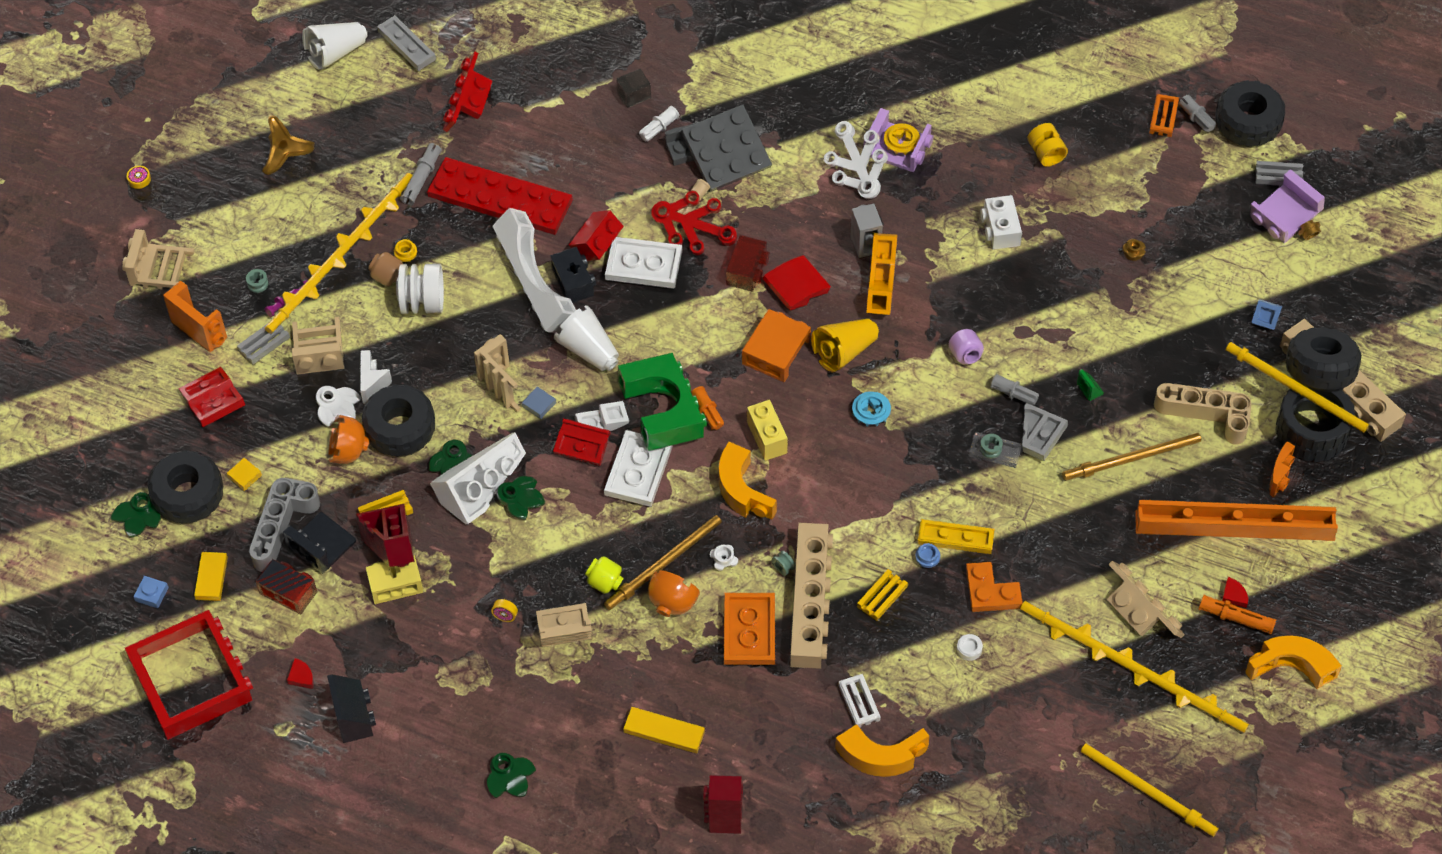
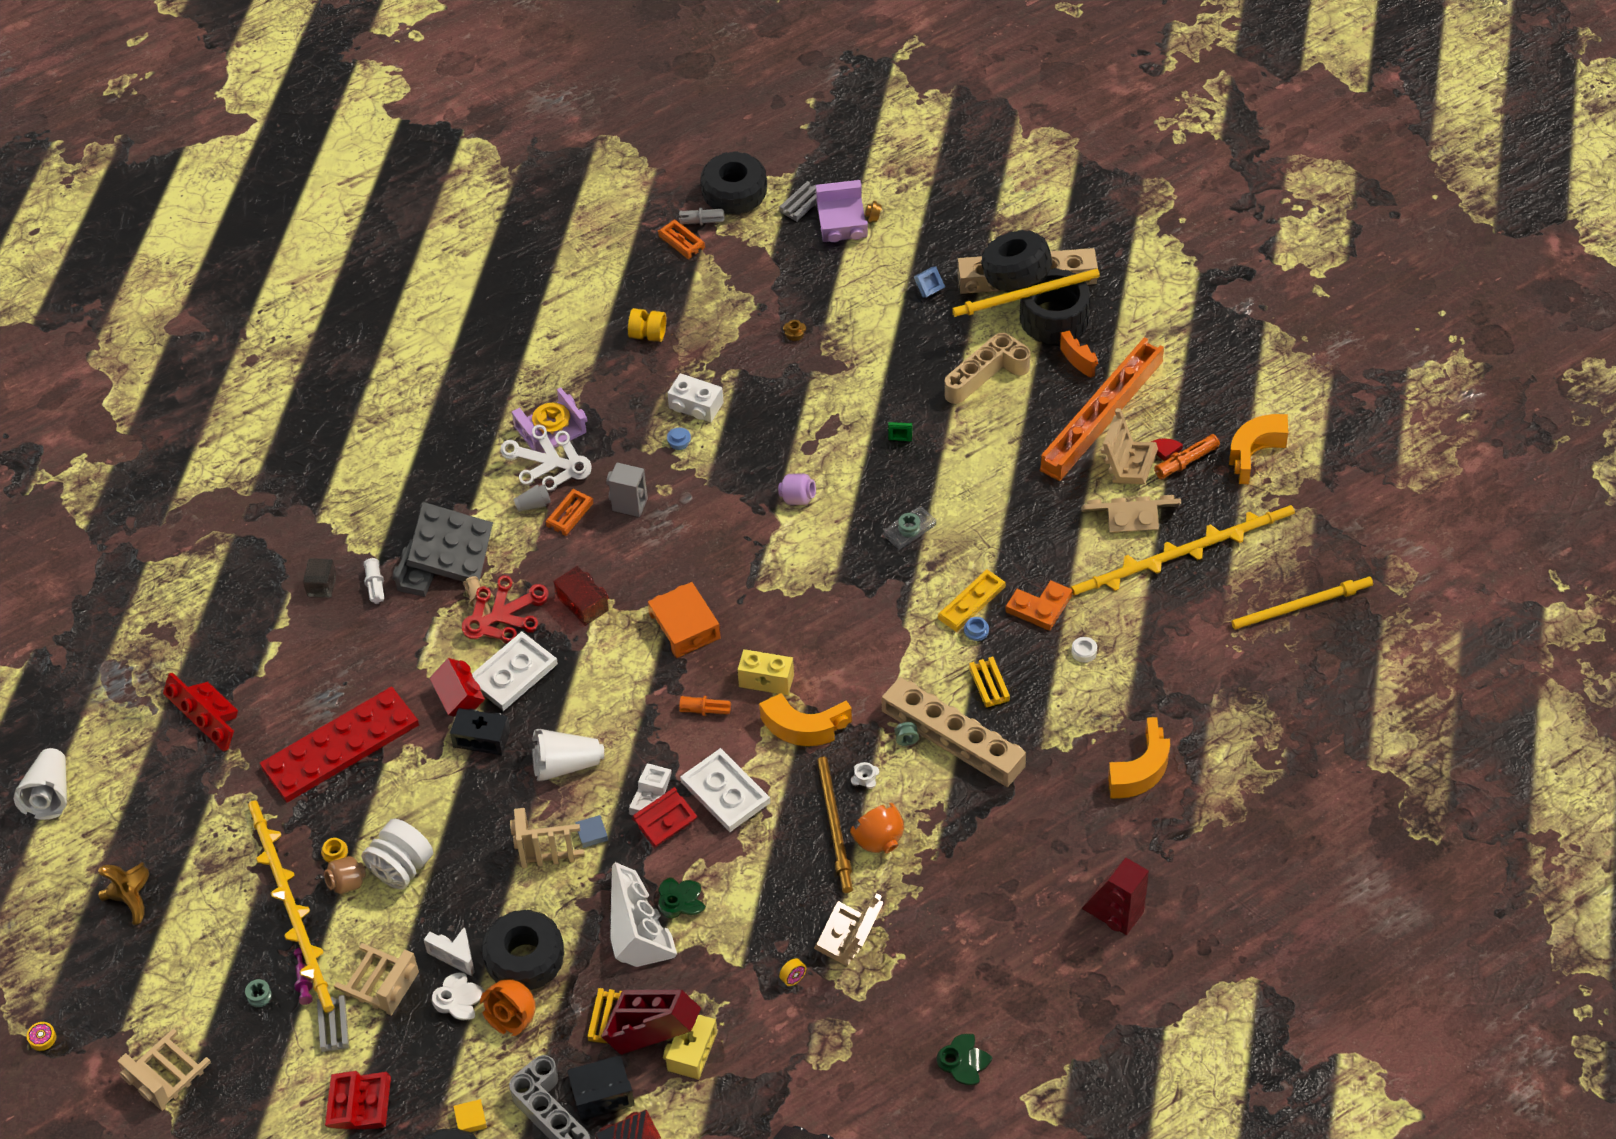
camera: 55 degrees left, 5 degrees down
orange panel [163,281,227,353] -> none
light grey plate [377,15,436,71] -> none
light grey pin [400,143,442,206] -> none
dark green plate [429,439,472,475] -> none
white arch [493,208,576,334] -> none
neon yellow head [585,557,624,594] -> none
green arch [618,353,707,451] -> none
yellow tile [623,707,705,754] -> none
orange plate [724,593,775,665] -> none
red slope [763,255,831,310] -> none
yellow cone [811,319,879,372] -> none
white tile [838,674,881,727] -> none
medium azure gear [852,391,891,426] -> none
light orange arch [866,233,897,315] -> none
light grey axle [991,374,1039,405] -> none
light grey wing [1022,403,1068,461] -> none
pearl gold bar [1062,433,1202,481] -> none
none -> light grey cone [514,484,551,512]
none -> orange tile [545,489,593,536]
none -> medium blue plate [667,427,691,450]
none -> tan plate [1101,408,1158,484]

